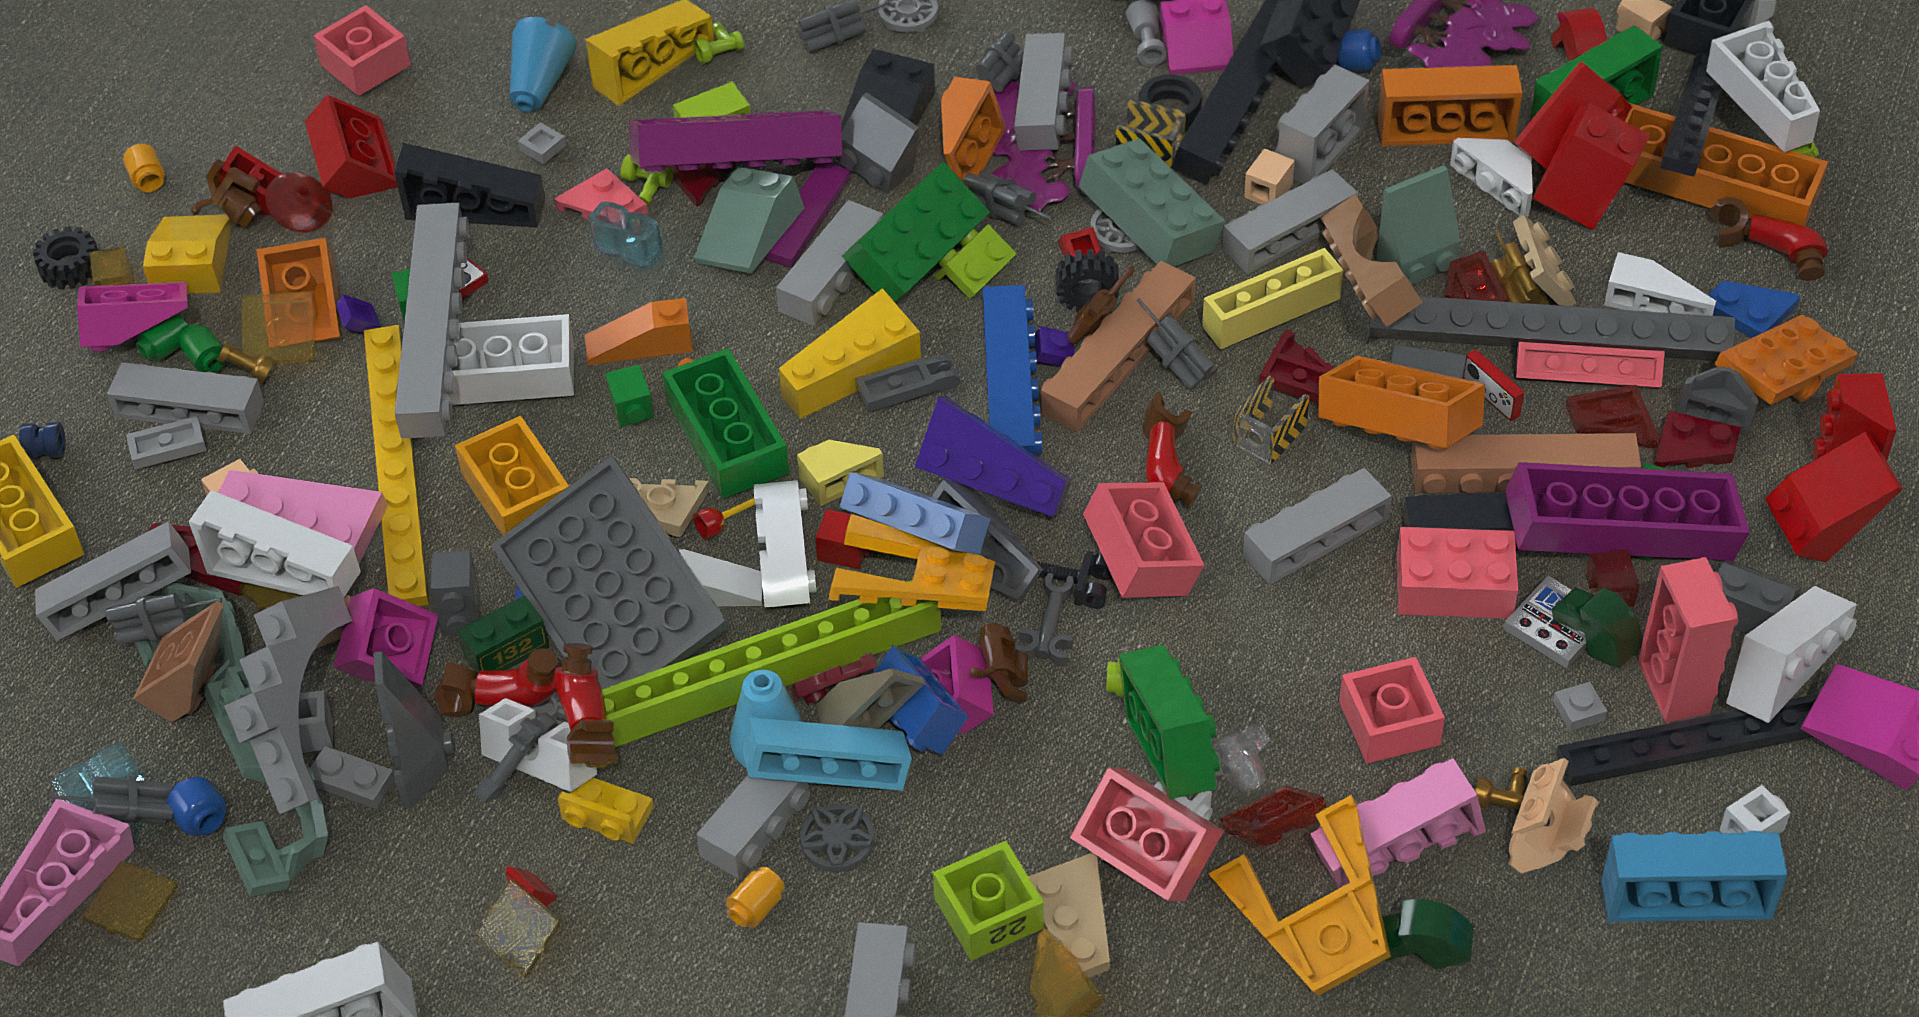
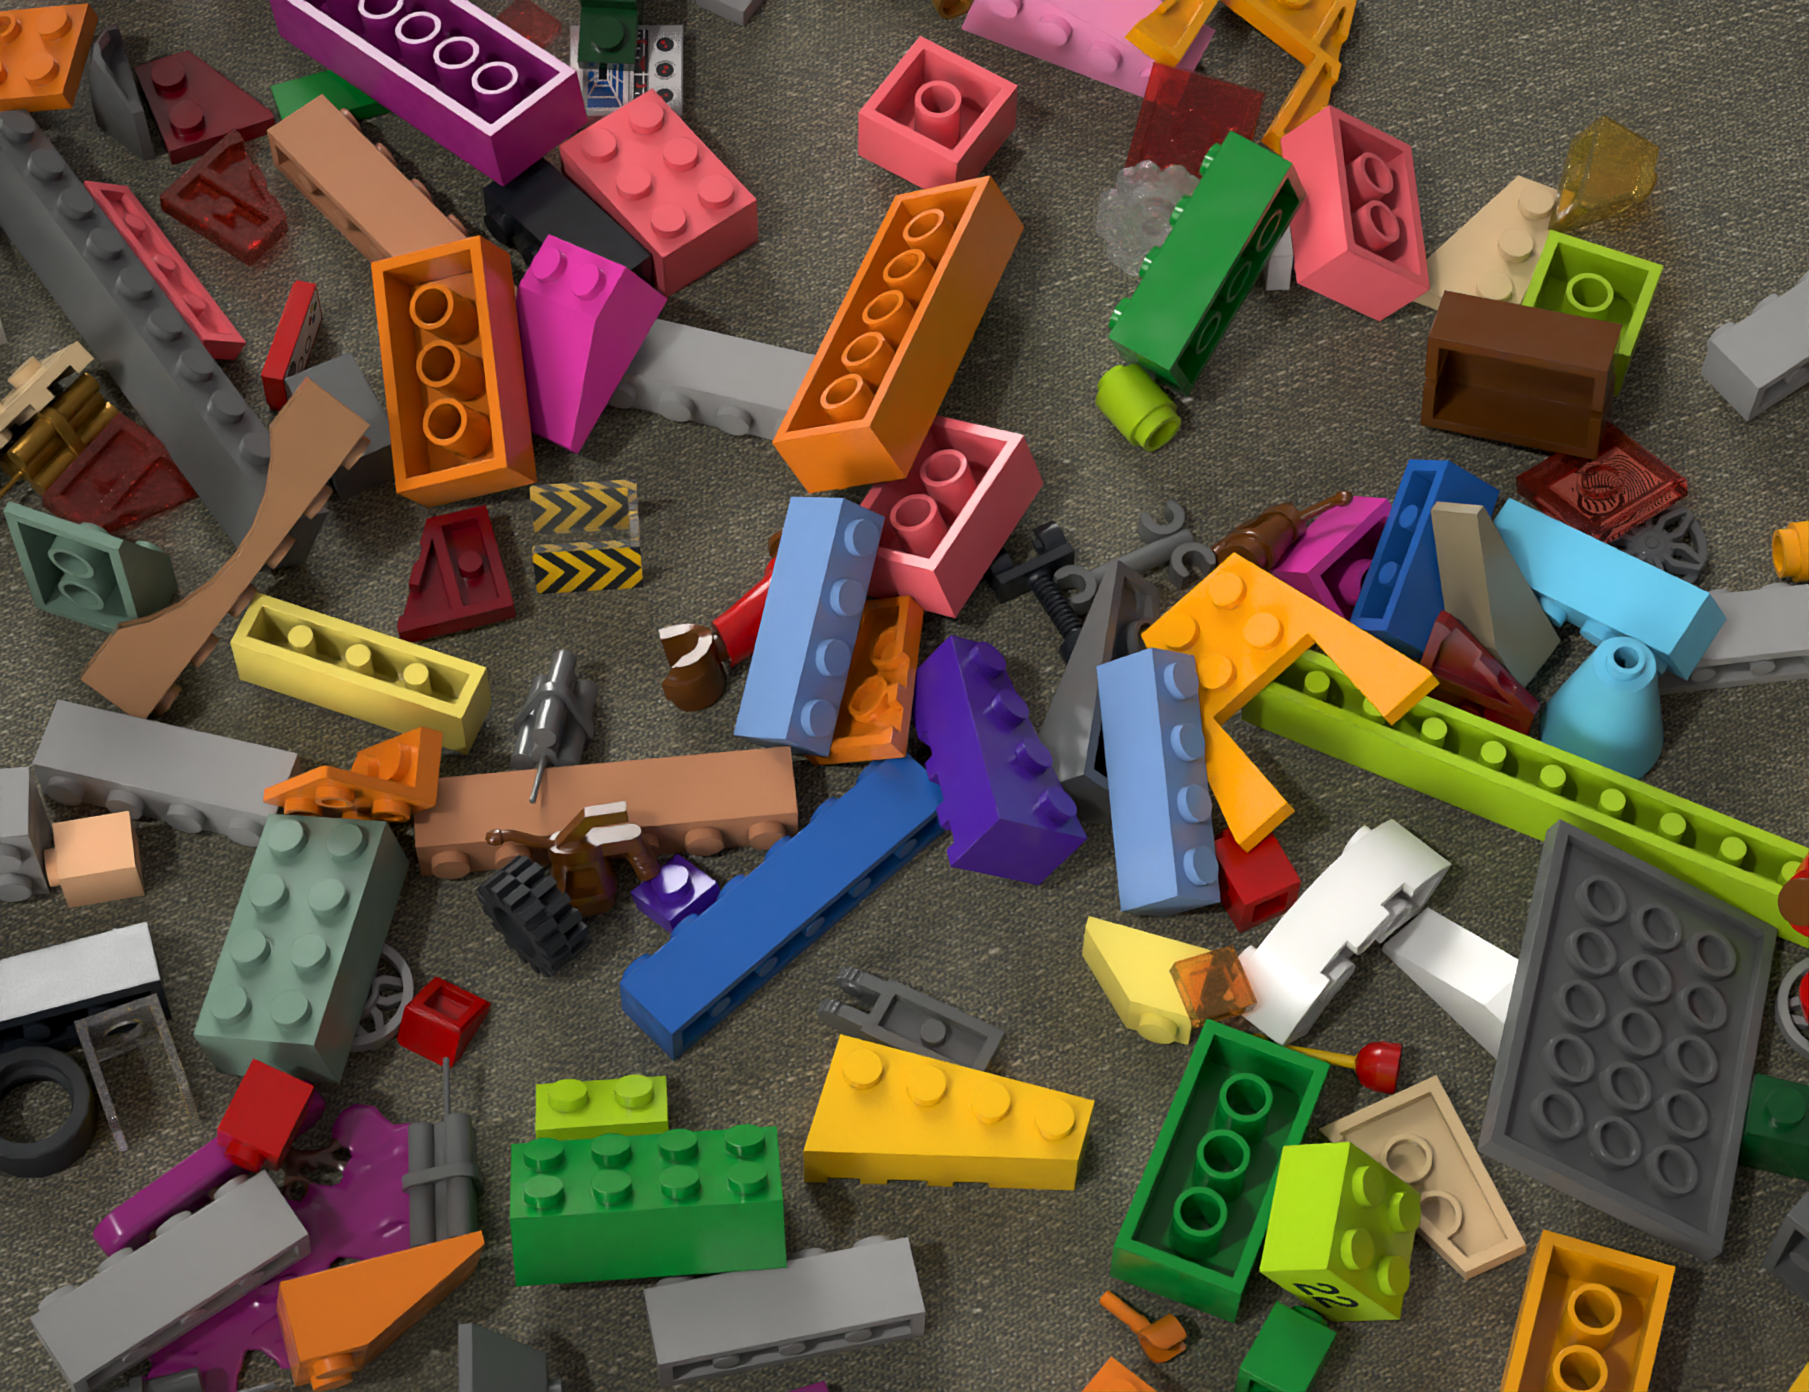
camera: 135 degrees left, 10 degrees up
none -> red brick [217,1058,314,1173]
none -> orange bracket [263,726,443,823]
none -> dark pink slope [516,234,668,455]
none -> medium blue brick [733,497,885,756]
none -> orange brick [772,175,1024,493]
none -> orange wing [803,595,924,766]
none -> clear orange tile [1169,945,1258,1029]
none -> lime brick [1259,1142,1422,1322]
none -> reddish brown piece [1420,290,1623,460]
none -> clear red tile [1516,422,1688,544]

